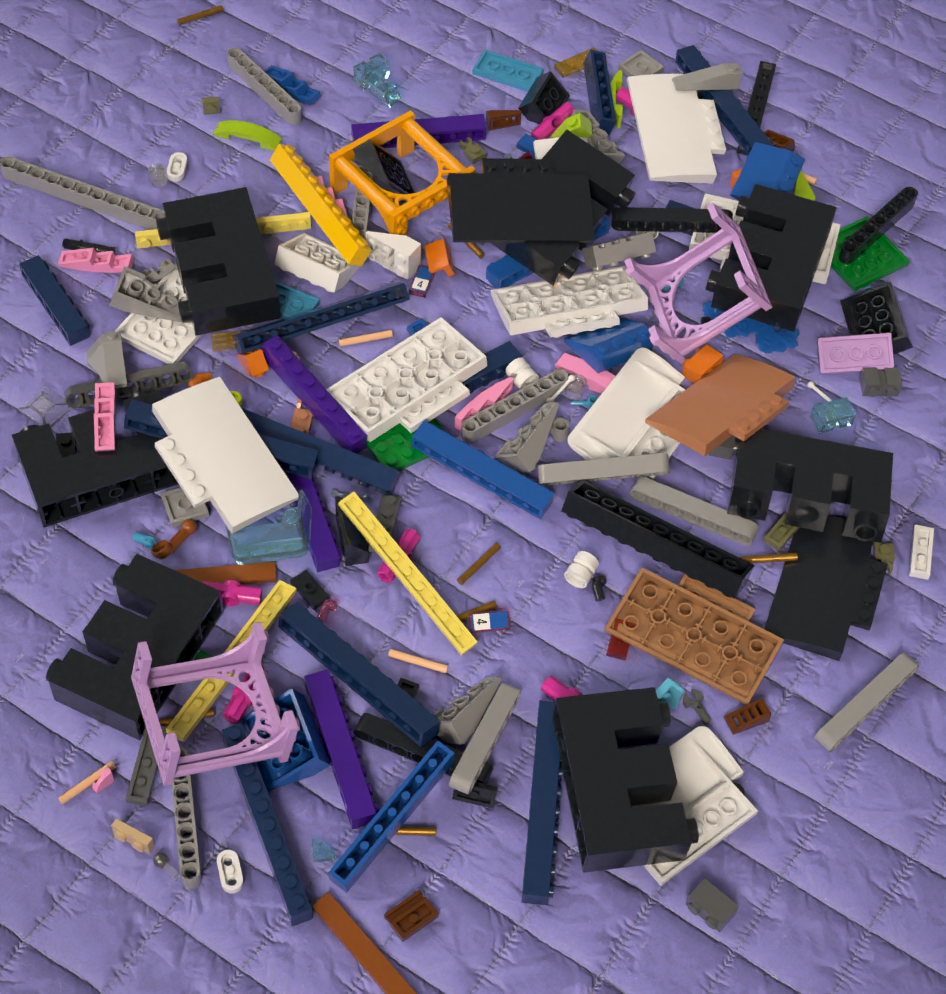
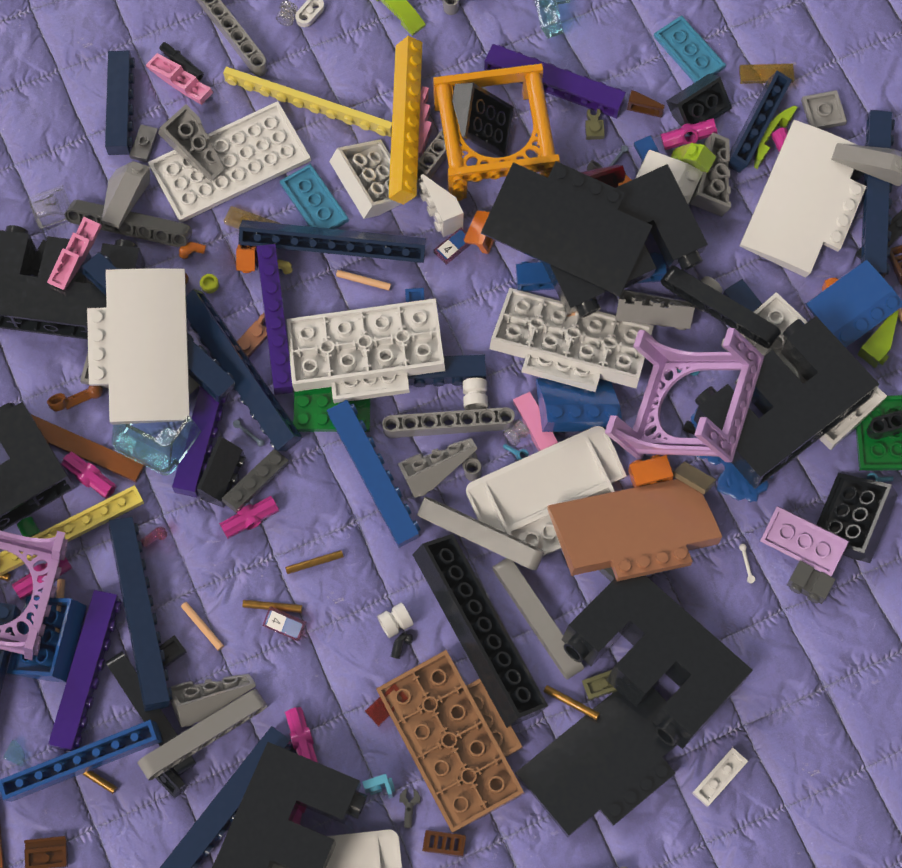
camera: 35 degrees right, 15 degrees up
dark azure arm [132,531,157,549] -> none
light grey slope [142,259,176,283] -> none
black brick [156,187,281,336] -> none
black plate [290,570,330,610] -> none
light yellow plate [338,492,478,656] -> none
bright pink slope [455,377,514,431] -> none
white hinge [546,375,575,403] -> none
clear light blue brick [810,397,856,434] -> none
olive plate [873,542,895,575] -> none
none -> flat silver plate [129,125,159,163]
none -> dark tan tile [673,461,716,495]

